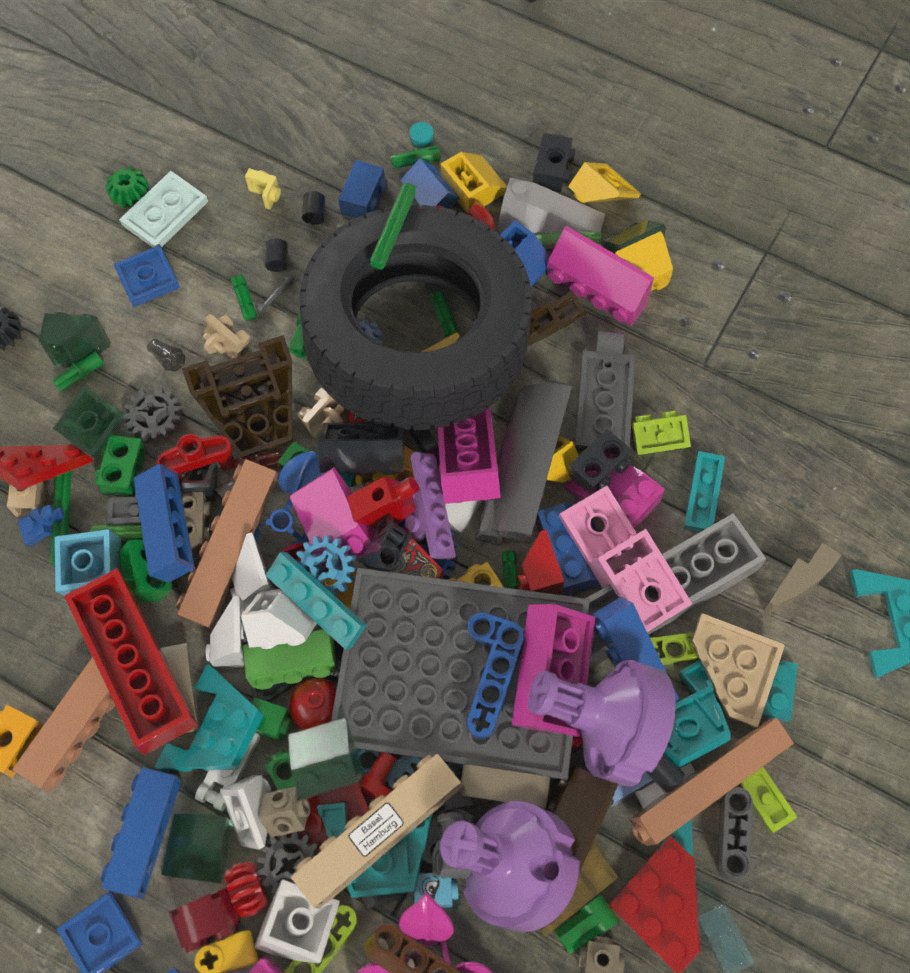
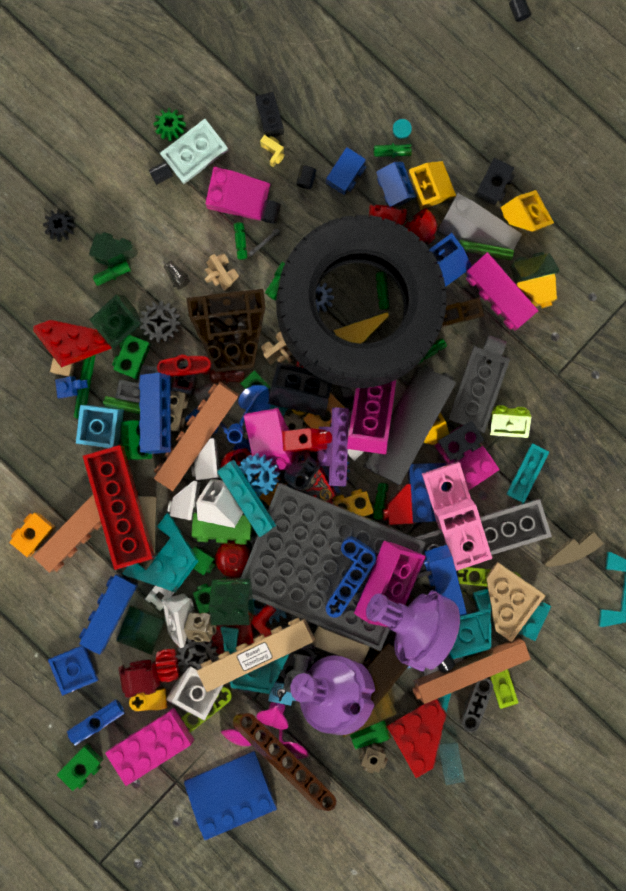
camera: 10 degrees right, 20 degrees up
blue plate [113,245,180,308] -> none
green axle [370,183,416,270] -> none
none -> black beam [149,161,173,185]
none -> dark pink slope [205,167,271,221]
none -> black brick [255,92,284,137]
none -> green axle [418,338,447,364]

